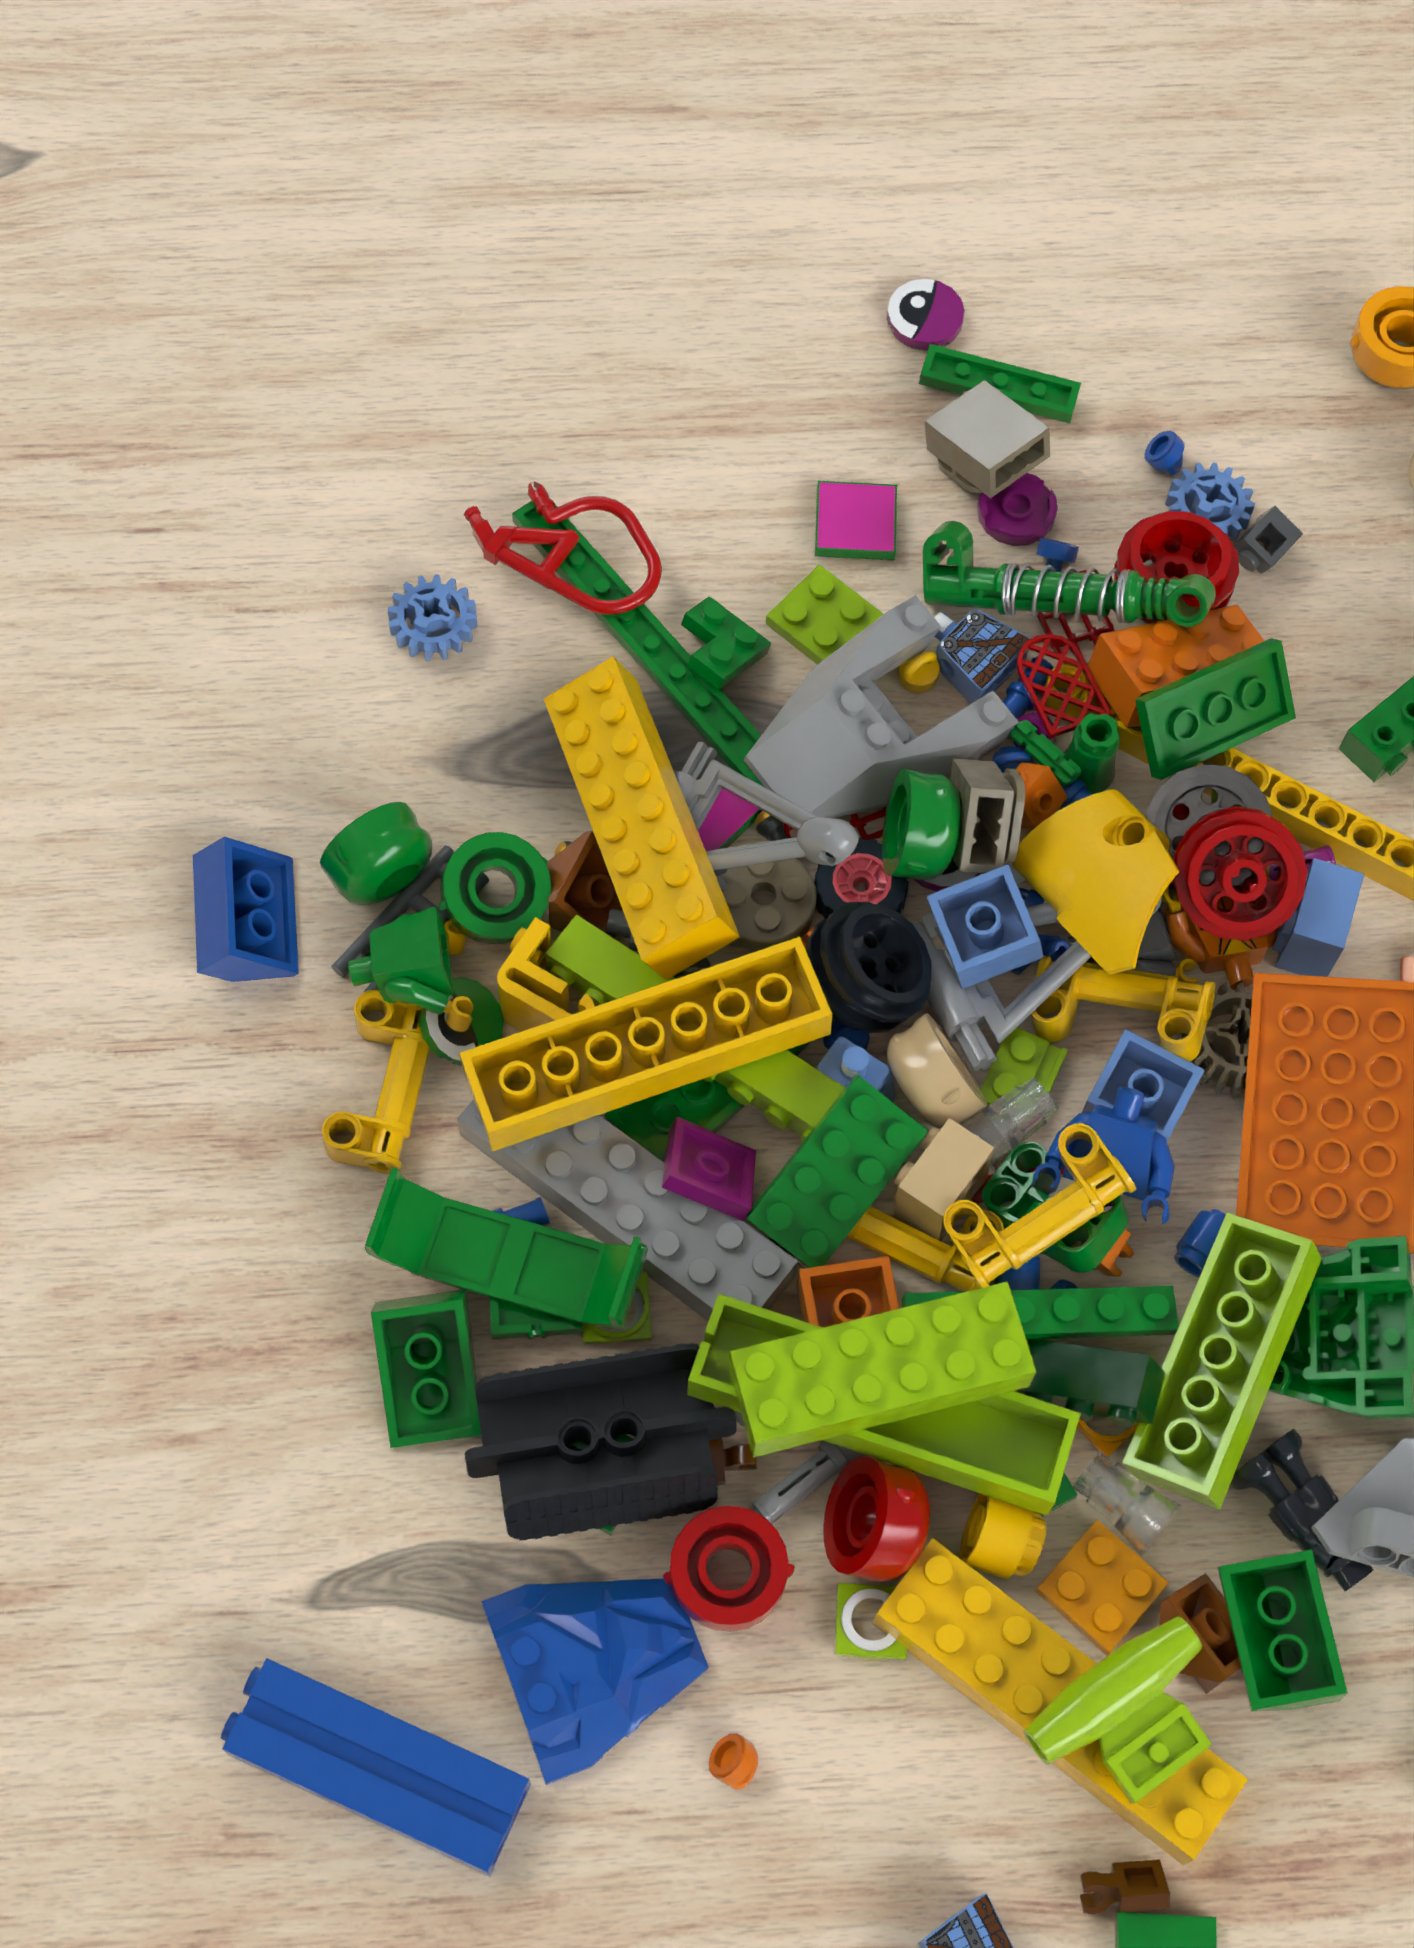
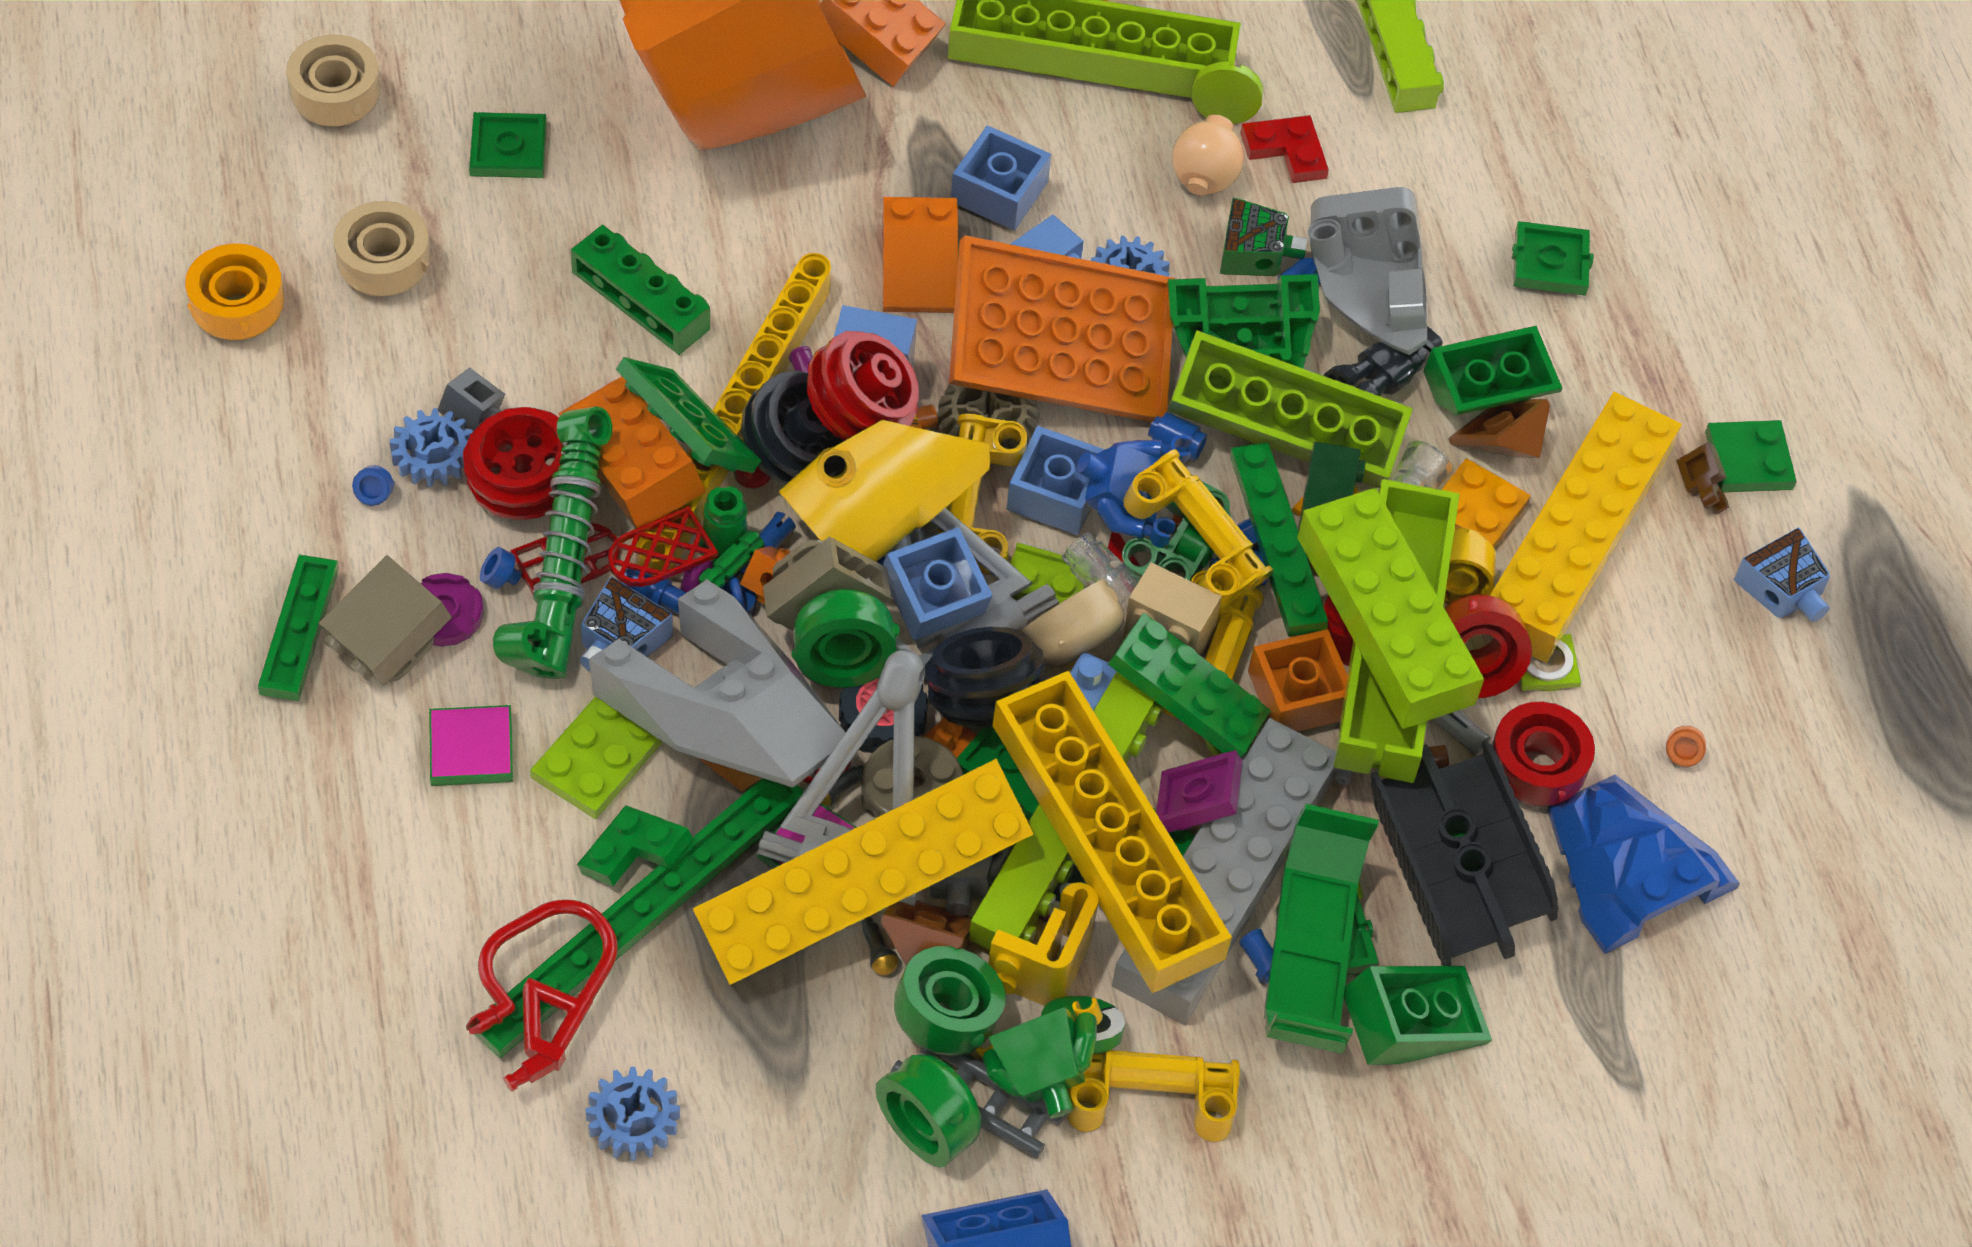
camera: 100 degrees left, 10 degrees down
blue brick [221,1658,531,1877] -> none
tile [887,279,965,351] -> none
lime plate [1024,1616,1212,1803] -> none

